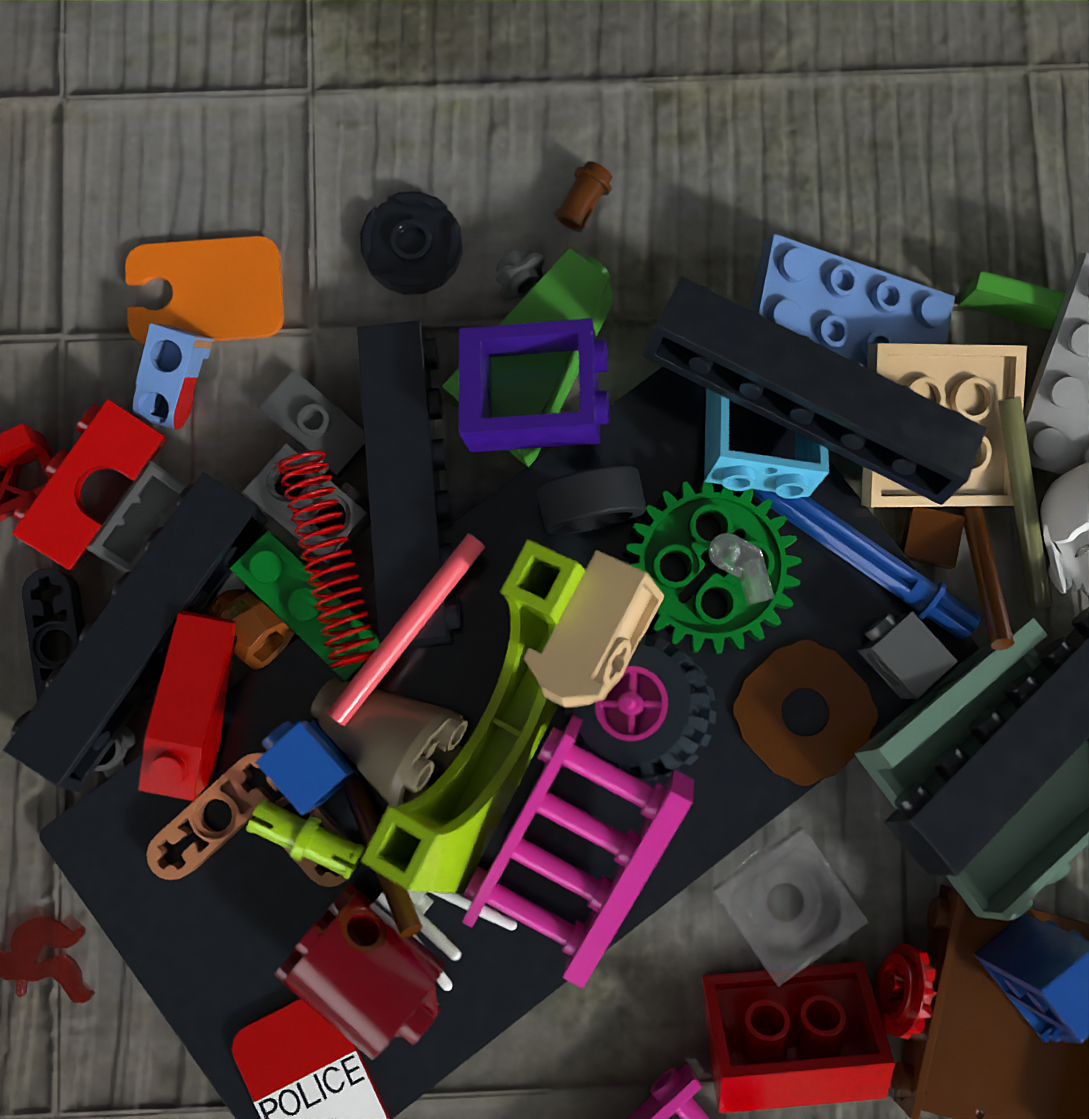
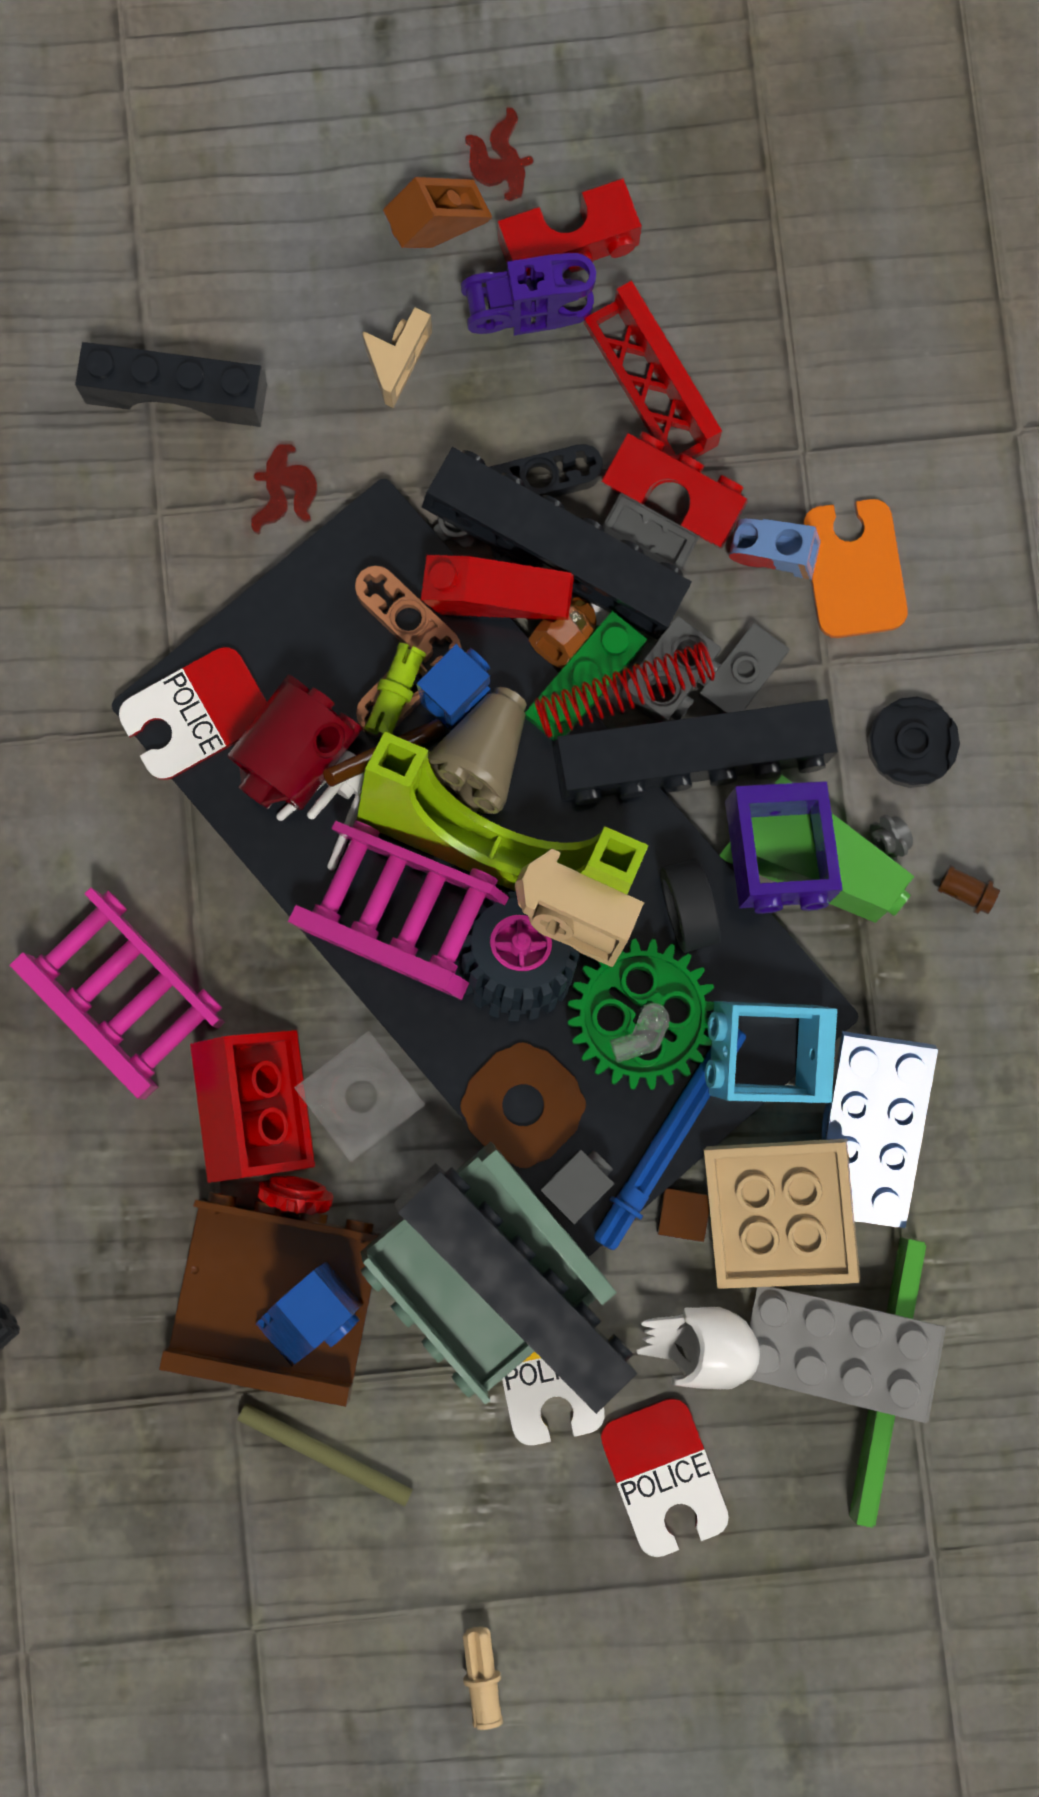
camera: 90 degrees right, 0 degrees up
coral bar [326,533,485,726] -> none
black brick [642,276,987,506] -> none
reddish brown bar [961,506,1014,650] -> none
olive bar [998,396,1052,608] -> none

